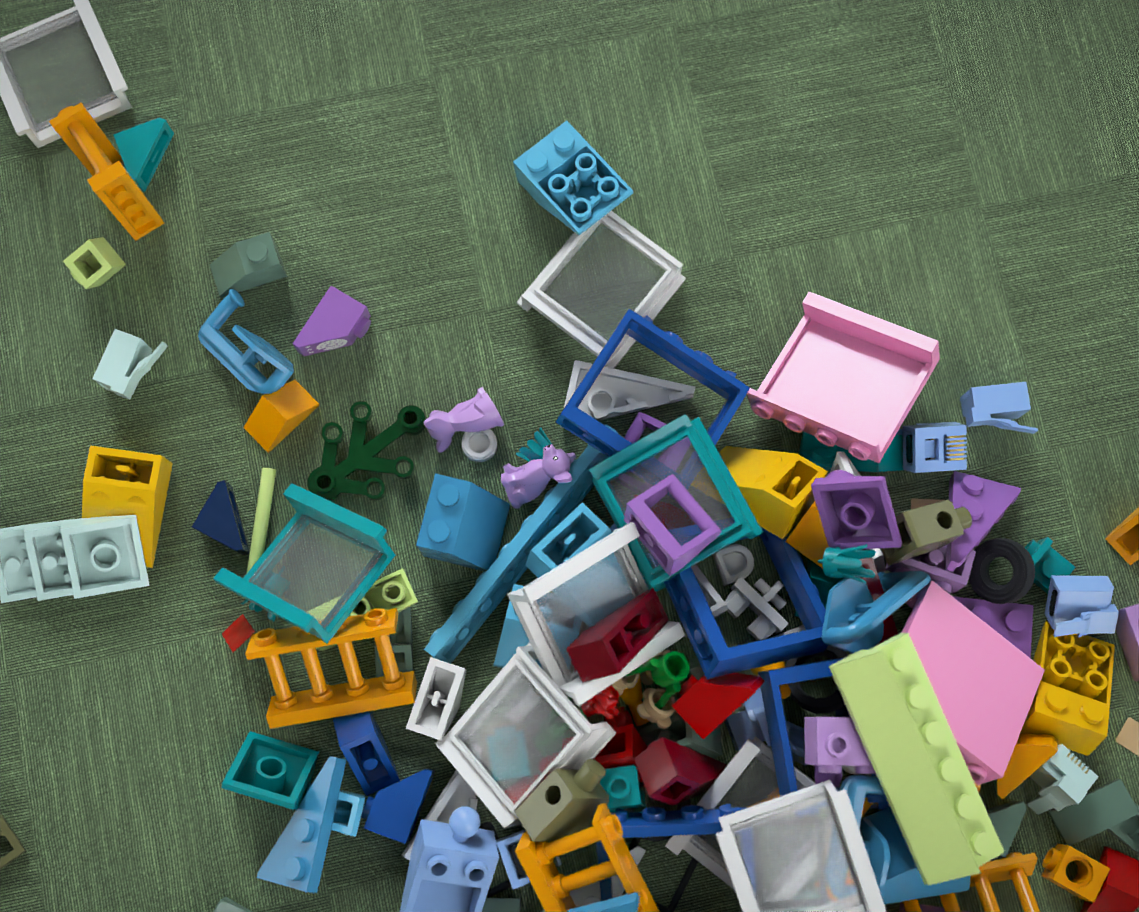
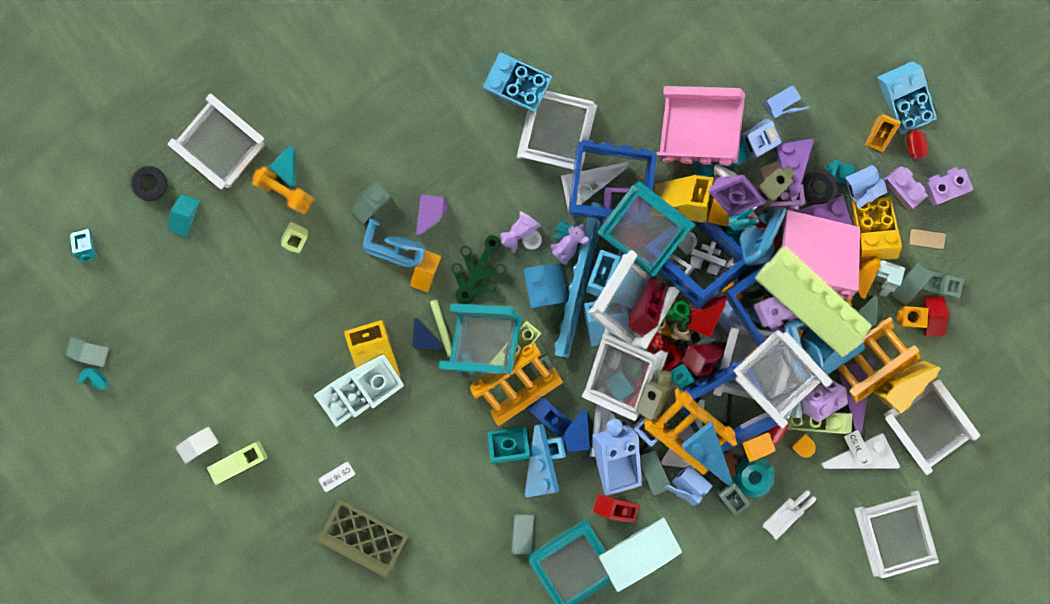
camera: 25 degrees left, 10 degrees up
light aqua piece [93,329,168,400] -> none
red sticker [222,614,255,652] -> none
white slope [406,657,466,741] -> none
medium lavender tile [624,475,722,576] -> none

